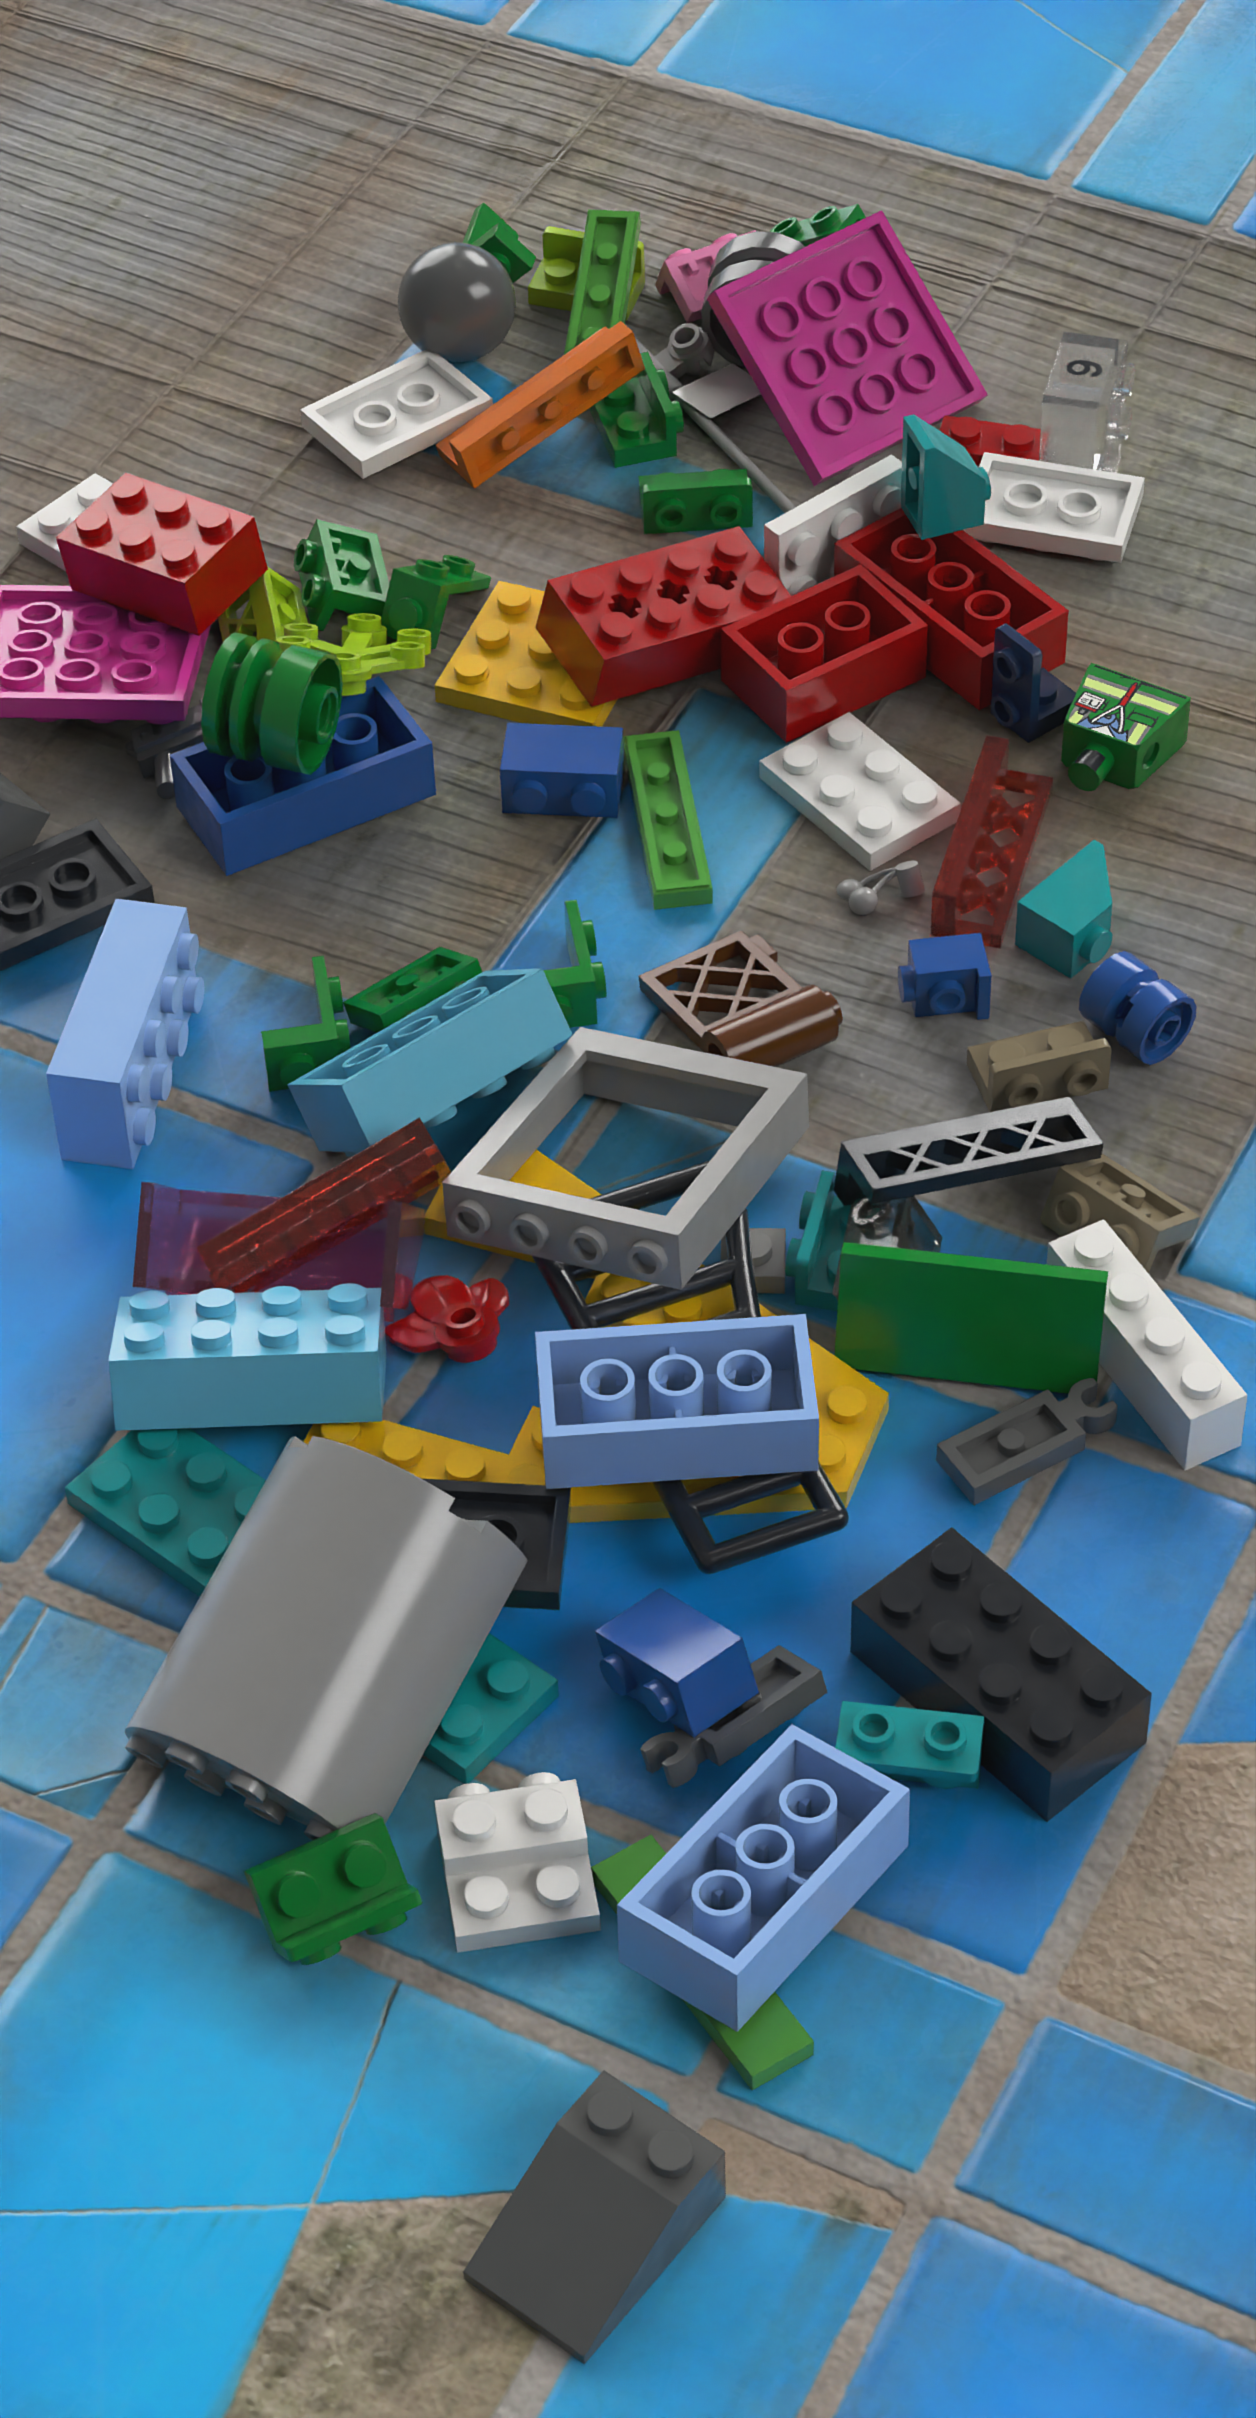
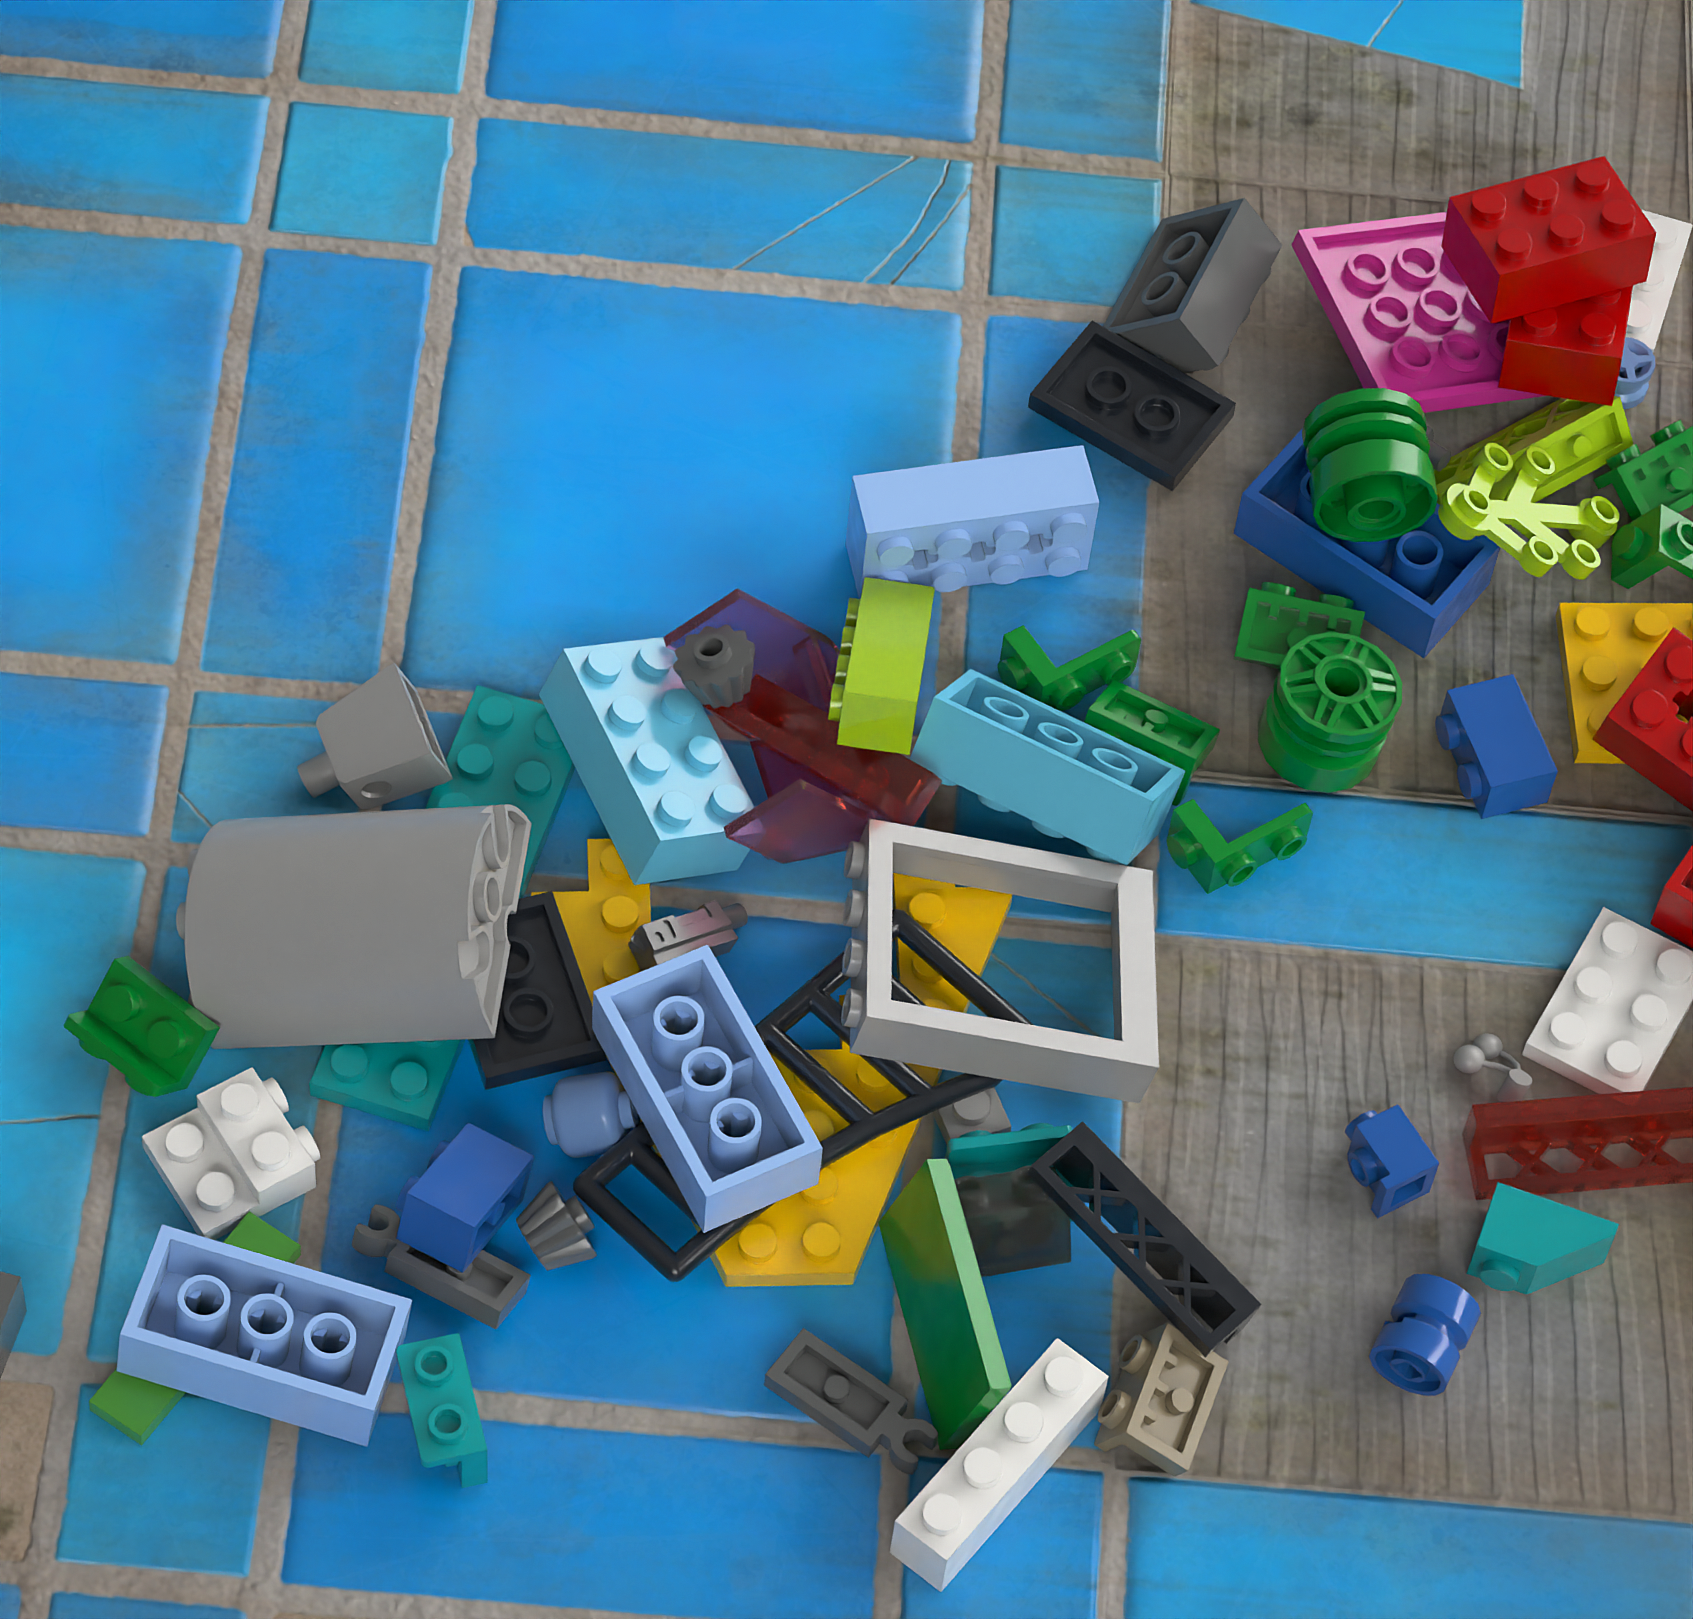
camera: 60 degrees right, 10 degrees up
red plate [385,1275,510,1363] -> none
bright green tile [623,730,713,910] -> none
reddish brown piece [639,930,843,1067] -> none
black brick [850,1527,1152,1822] -> none
dark tan bracket [967,1020,1111,1112] -> none
none -> light grey torso [297,663,453,809]
none -> dark grey piece [516,1181,597,1271]
none -> medium blue head [543,1071,640,1158]
none -> dark grey piece [628,900,748,971]
none -> dark grey piece [673,624,755,709]
none -> lime brick [828,577,935,755]
none -> green bracket [1234,582,1365,669]
none -> green wheel [1258,632,1402,793]
none -> red brick [1441,156,1657,324]

